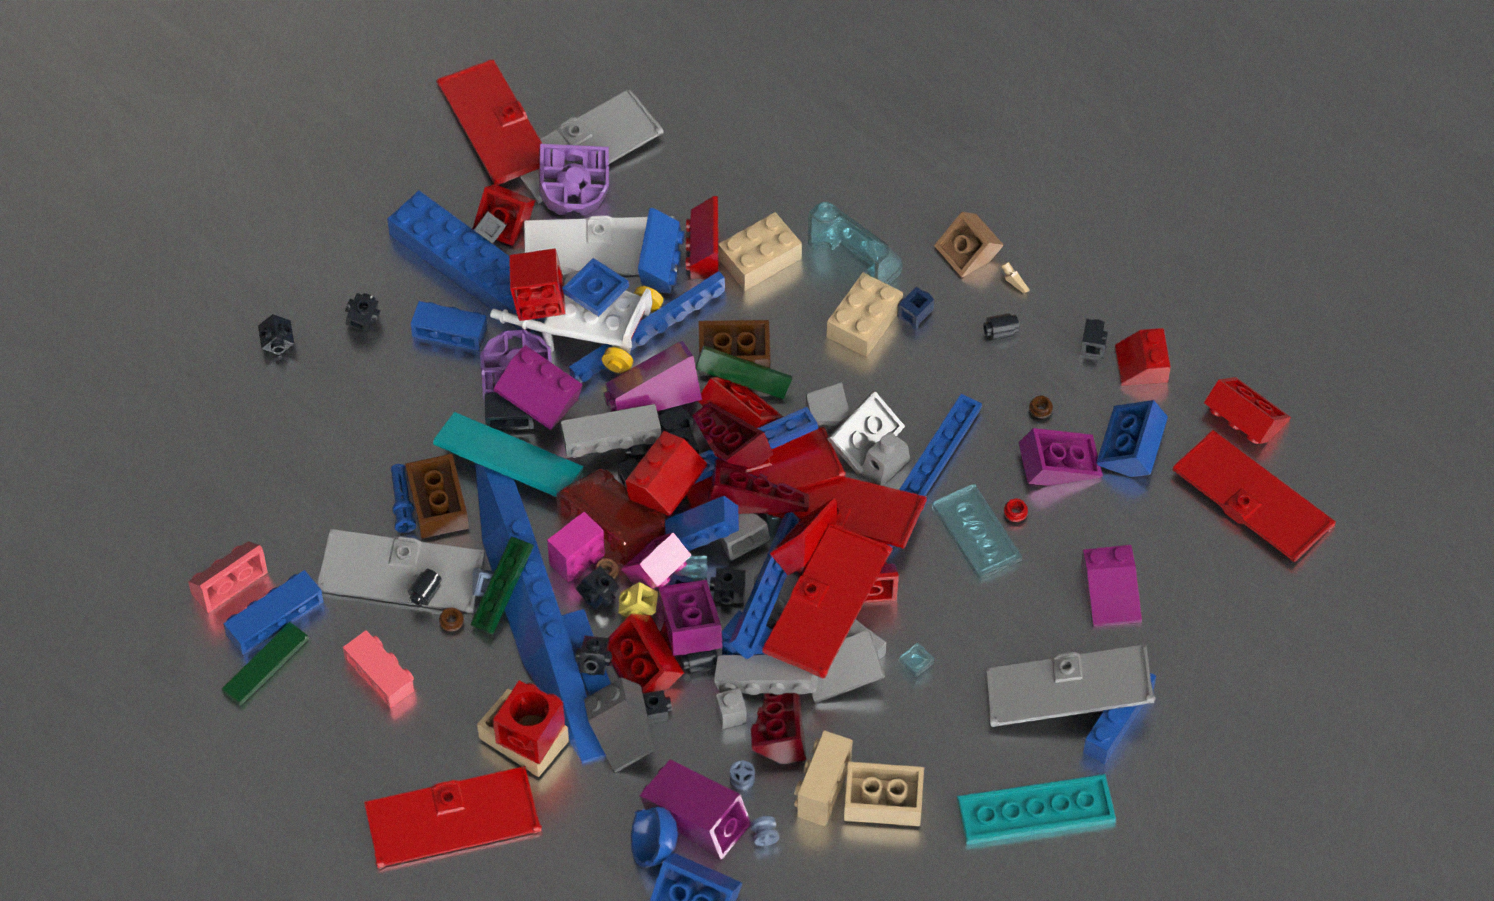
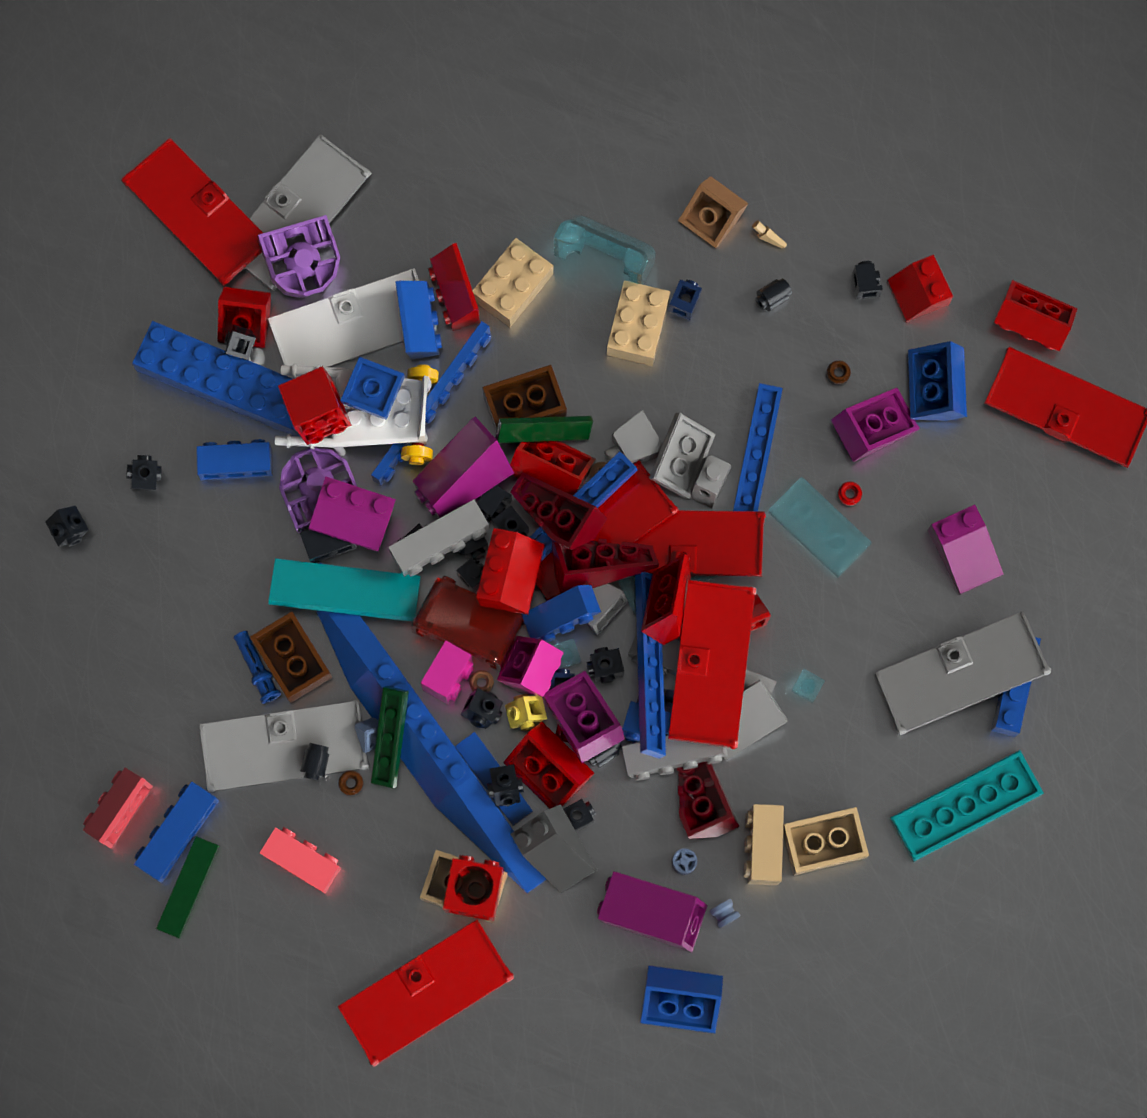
camera: 20 degrees left, 20 degrees up
blue cylinder [631,807,679,867] -> none
light grey brick [716,688,747,729] -> none

